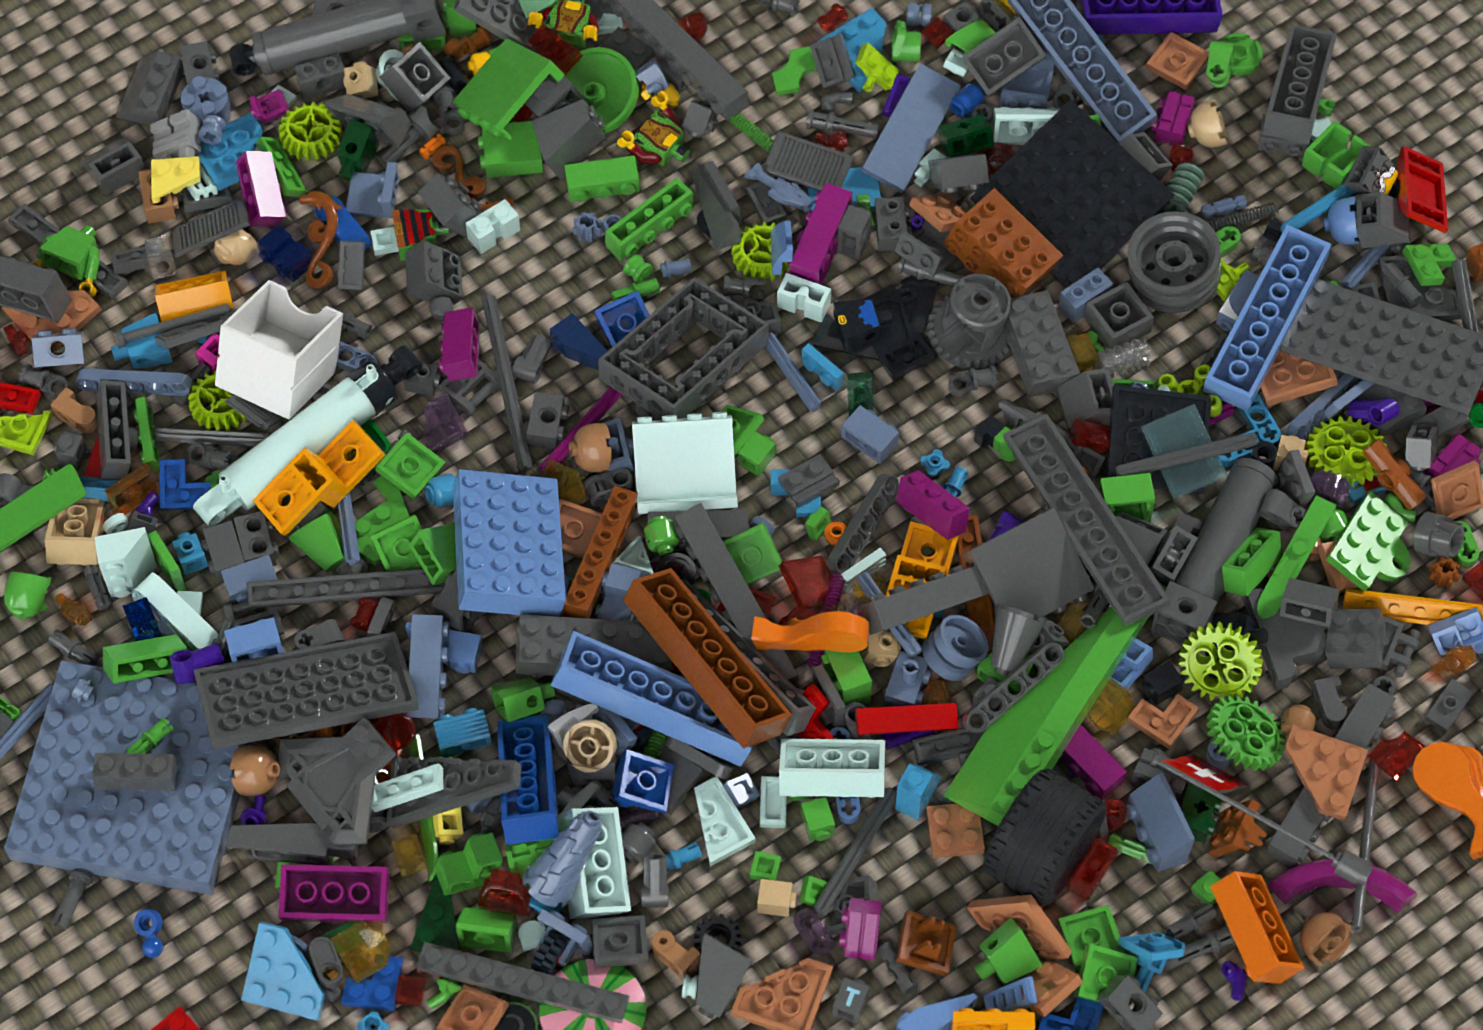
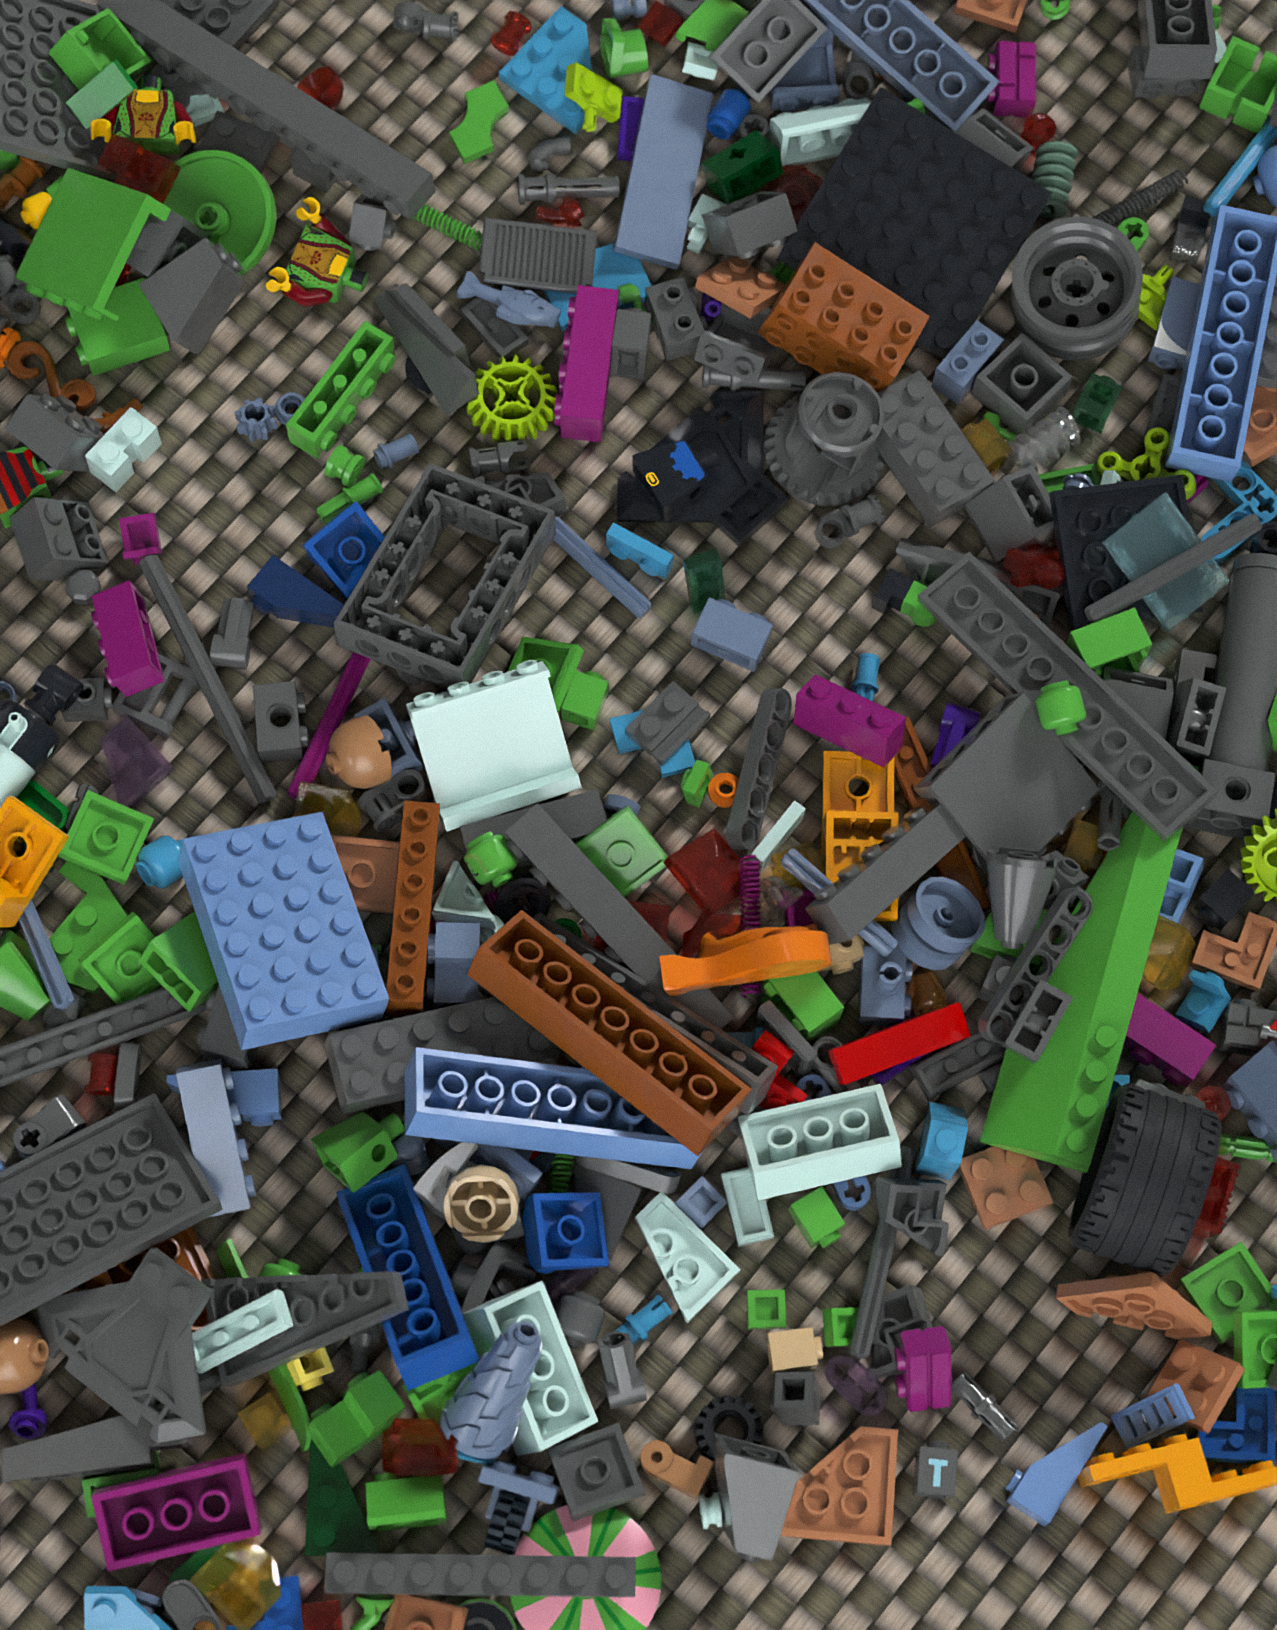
camera: 20 degrees left, 10 degrees up
clear red hair [375,713,416,751] -> none
dark azure brick [433,708,492,758] -> none
light aqua tile [518,920,545,952] -> none
bright green brick [564,155,640,202] -> none
sand blue piece [636,57,681,109] -> none
medium blue slope [771,221,793,275] -> none
light aqua brick [777,273,831,322] -> none
dark grey plate [810,33,856,90] -> none
dark orange plate [896,910,957,977] -> none
dark azure plate [920,449,950,476] -> none
bright green torso [974,918,1042,983] -> none
tan cylinder [1187,99,1228,148] -> none
sand blue axle [1200,195,1247,219] -> none
none -> magenta bracket [119,513,162,565]
none -> dark grey brick [770,1372,821,1426]
none -> dark grey slope [876,1177,949,1256]
none -> dark grey brick [1001,979,1073,1064]
none -> bright green head [1035,681,1086,736]
none -> clear green brick [1071,373,1123,434]
none -> dark azure bracket [1175,970,1231,1033]

